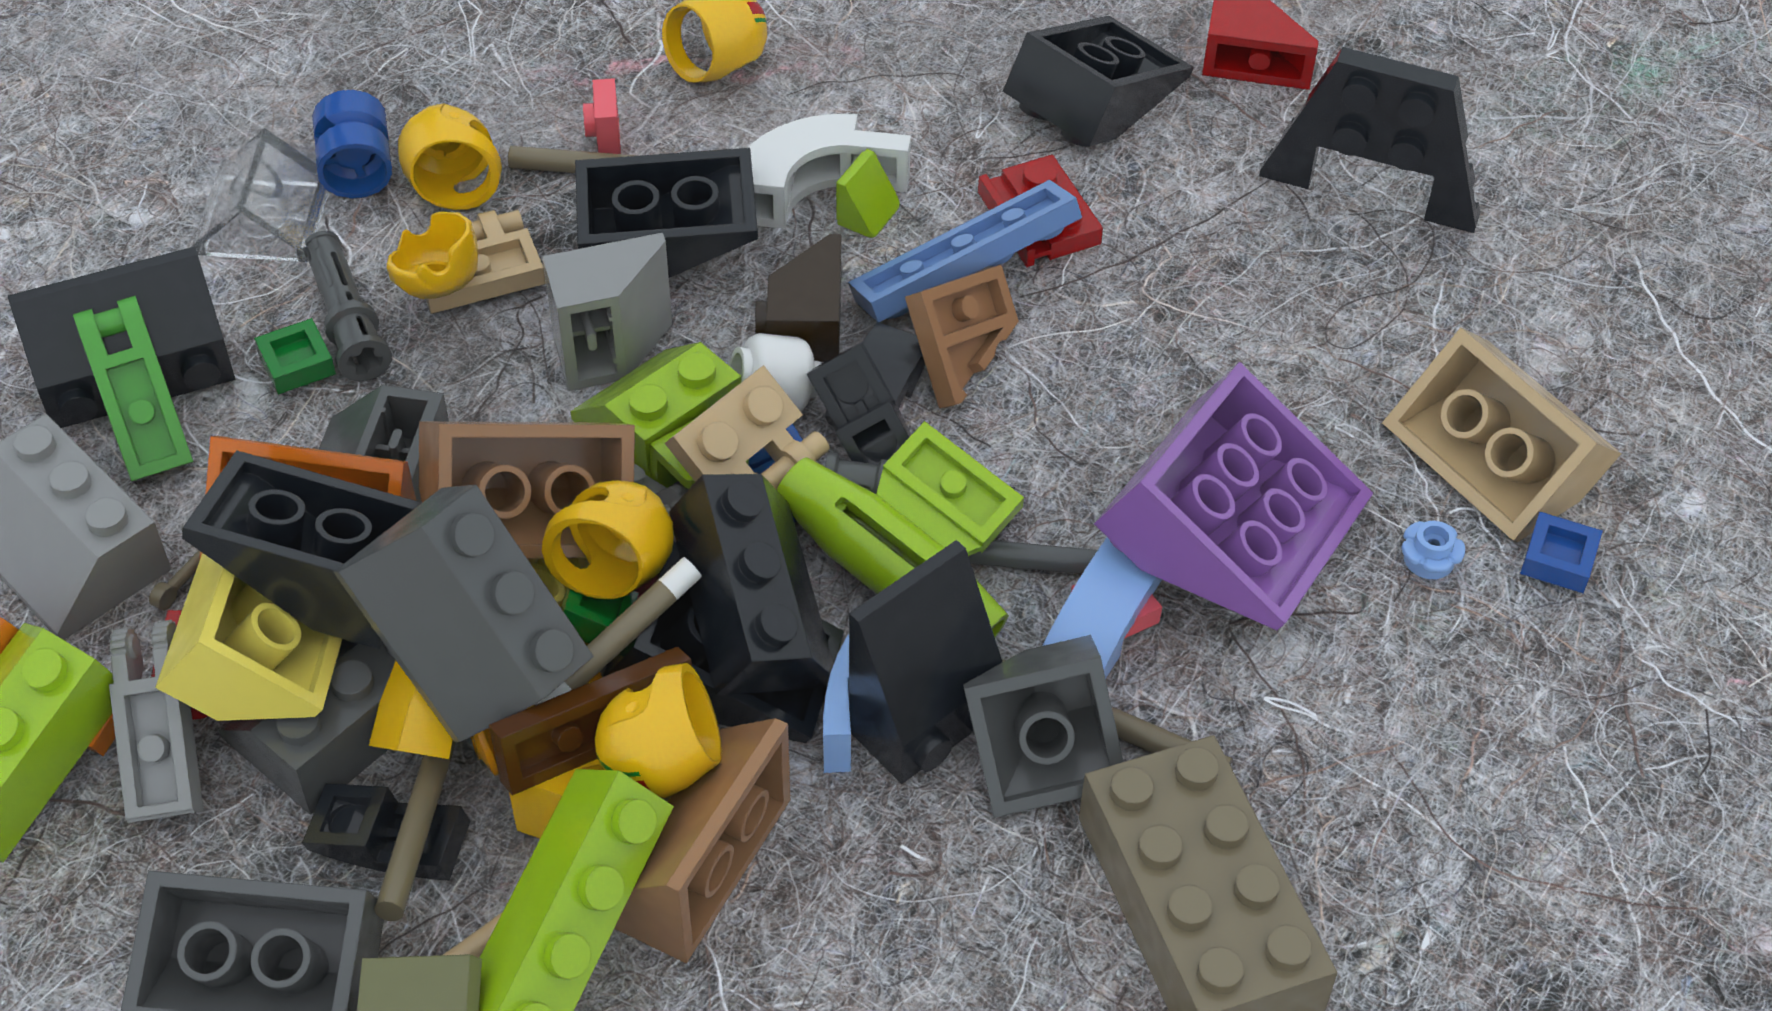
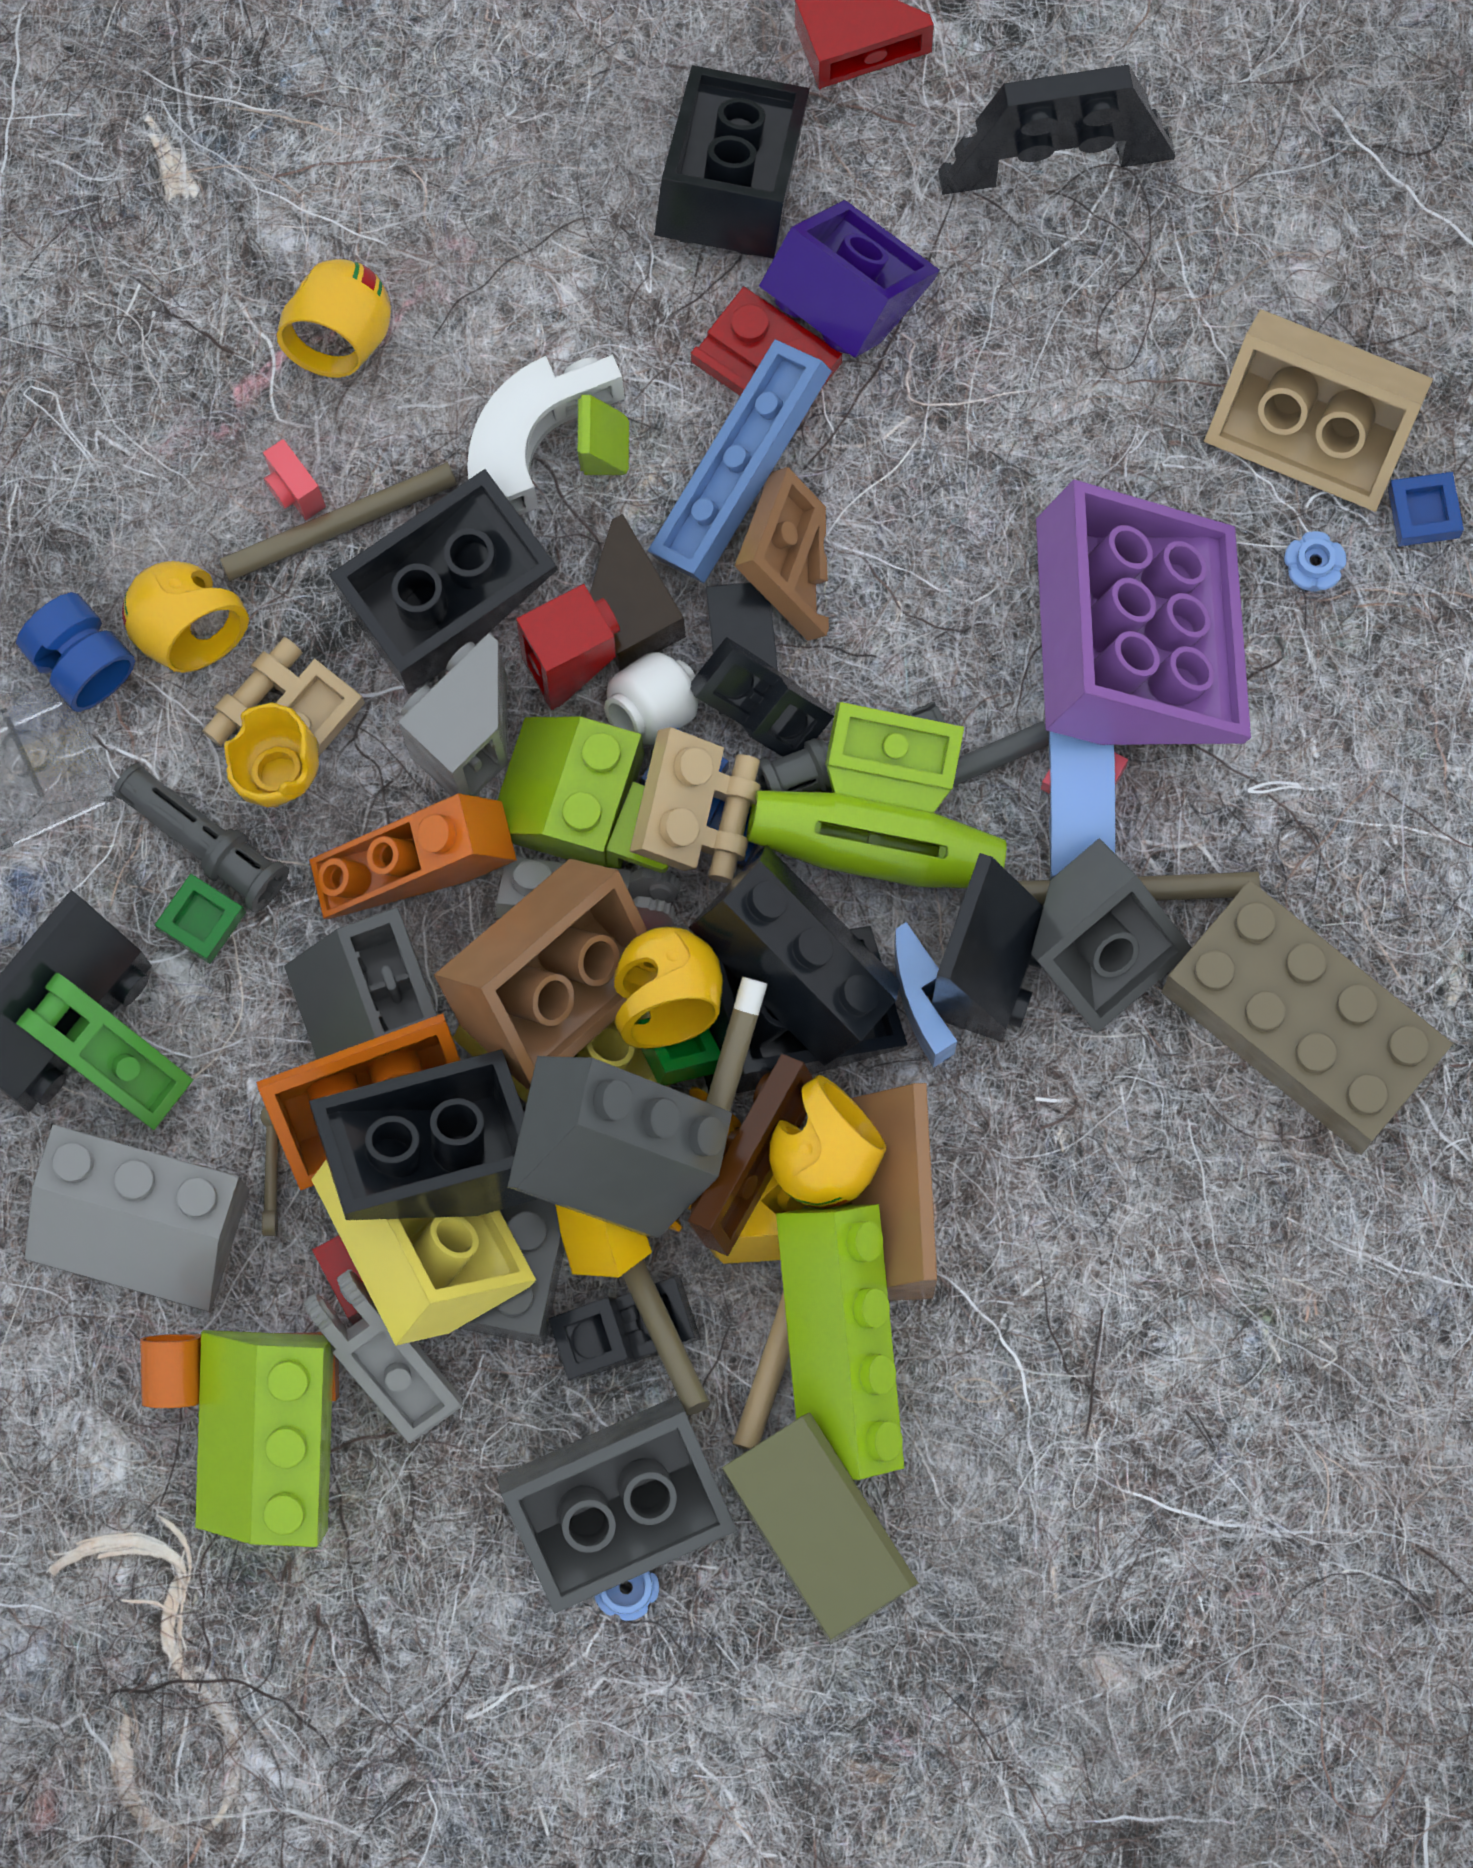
camera: 25 degrees left, 25 degrees up
none -> orange slope [309,793,517,919]
none -> red slope [516,583,620,711]
none -> dark purple slope [759,200,940,358]

